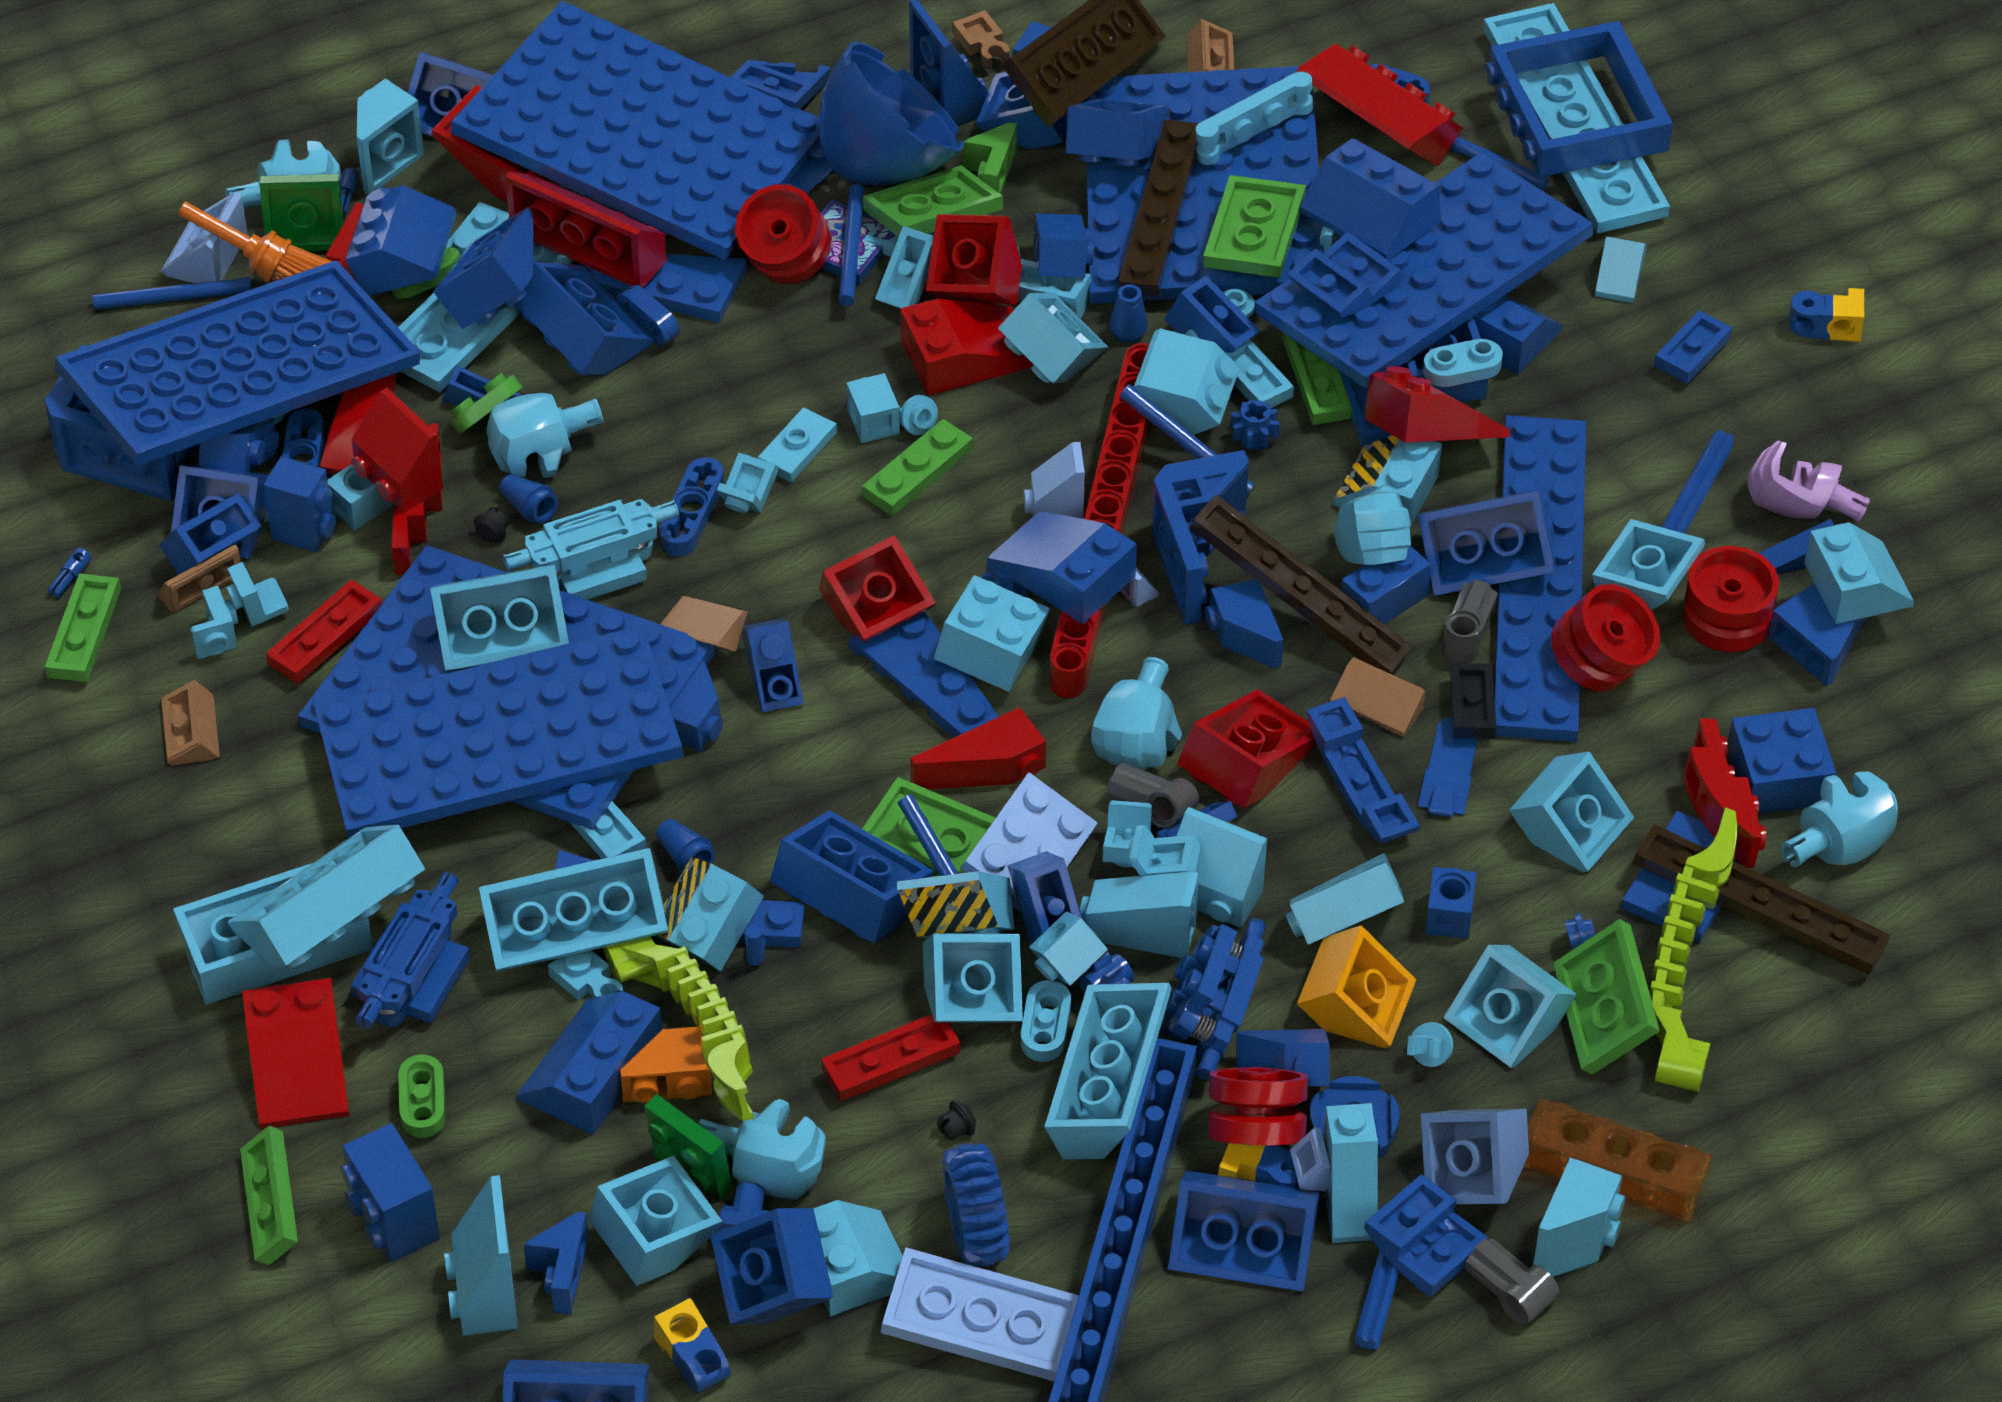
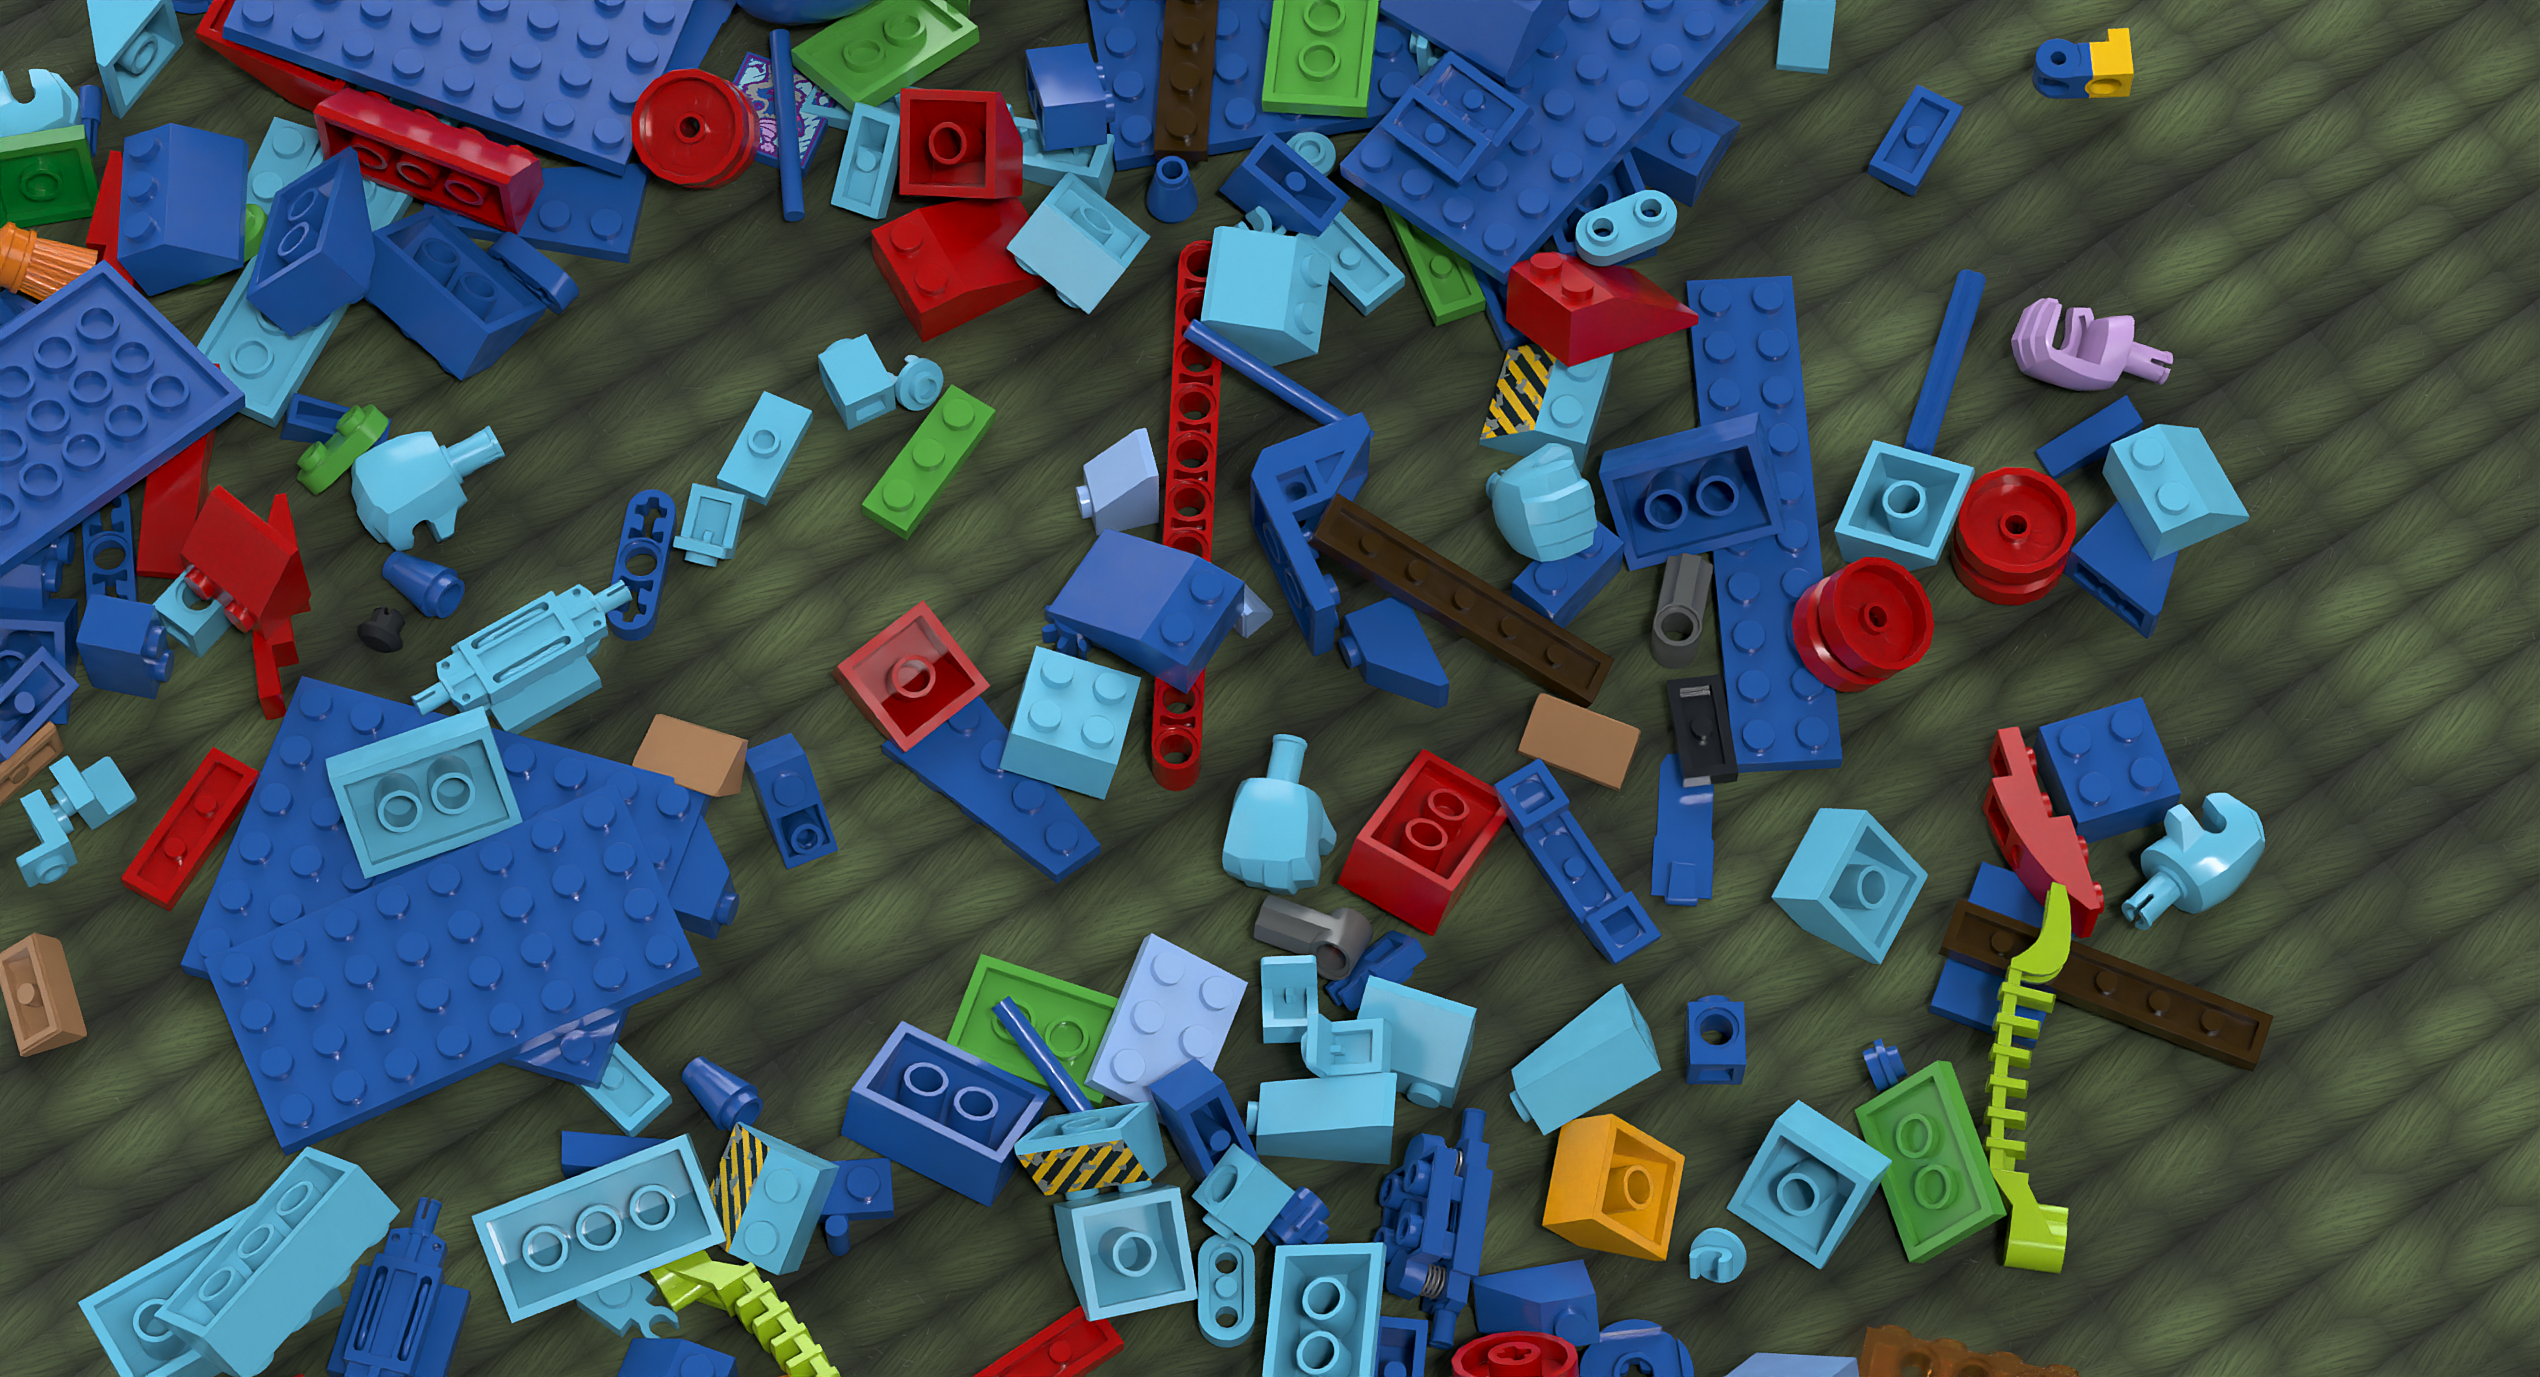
camera: 10 degrees left, 15 degrees up
red slope [910,707,1046,789] -> none
blue gear [1230,400,1280,450] -> none

